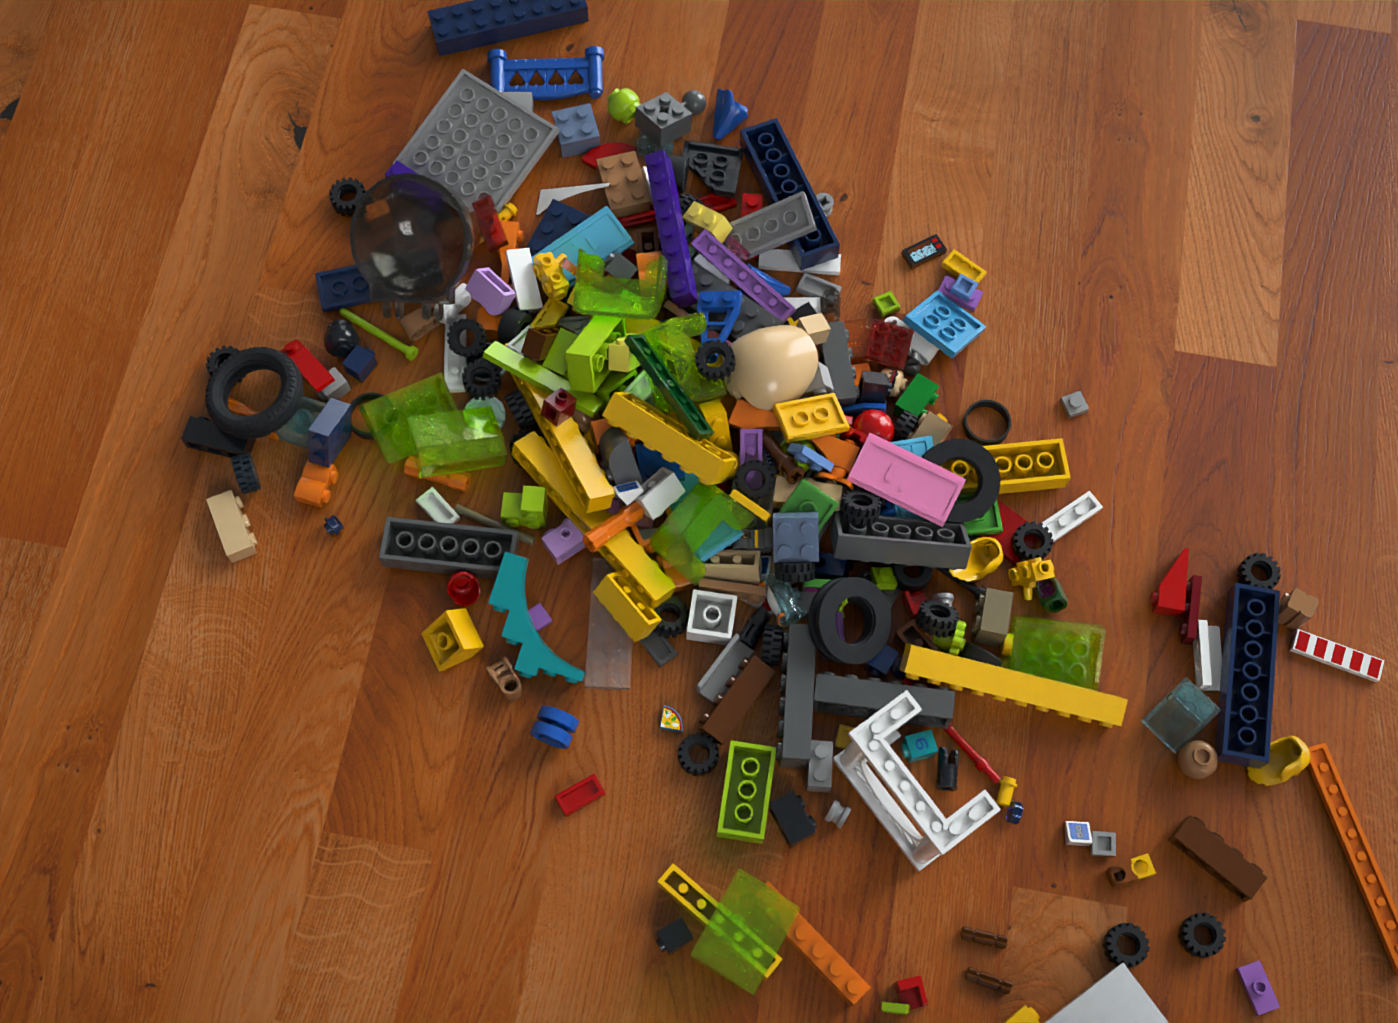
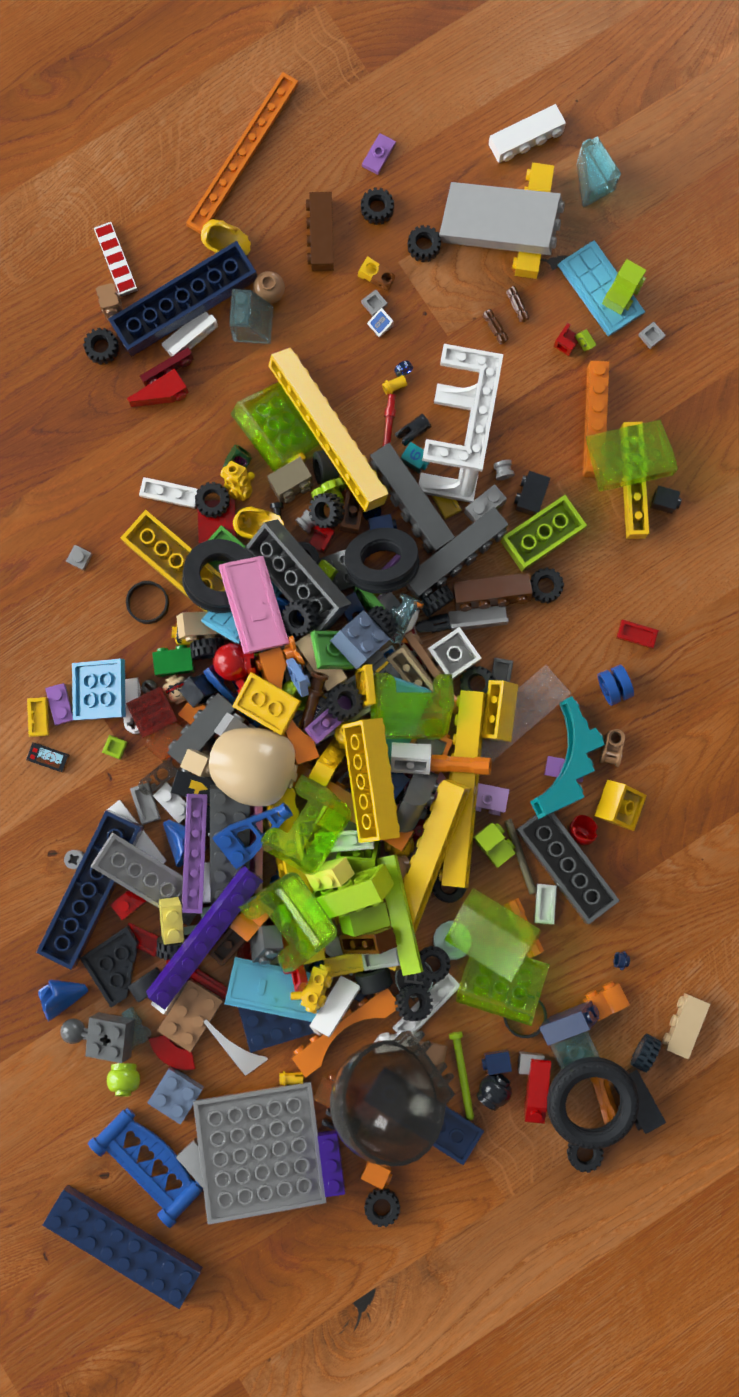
camera: 130 degrees left, 15 degrees up
lavender brick [465,267,517,315] -> none
clear red tile [472,195,509,253] -> none
black tyre [504,389,537,430] -> none
dark red brick [541,388,577,426] -> none
white slope [613,481,644,505] -> none
dark green plate [624,334,714,440] -> none
tile [660,705,683,733] -> none
black tyre [695,339,736,382] -> none
clear pink plate [725,235,751,261] -> none
medium blue tile [950,274,979,302] -> none

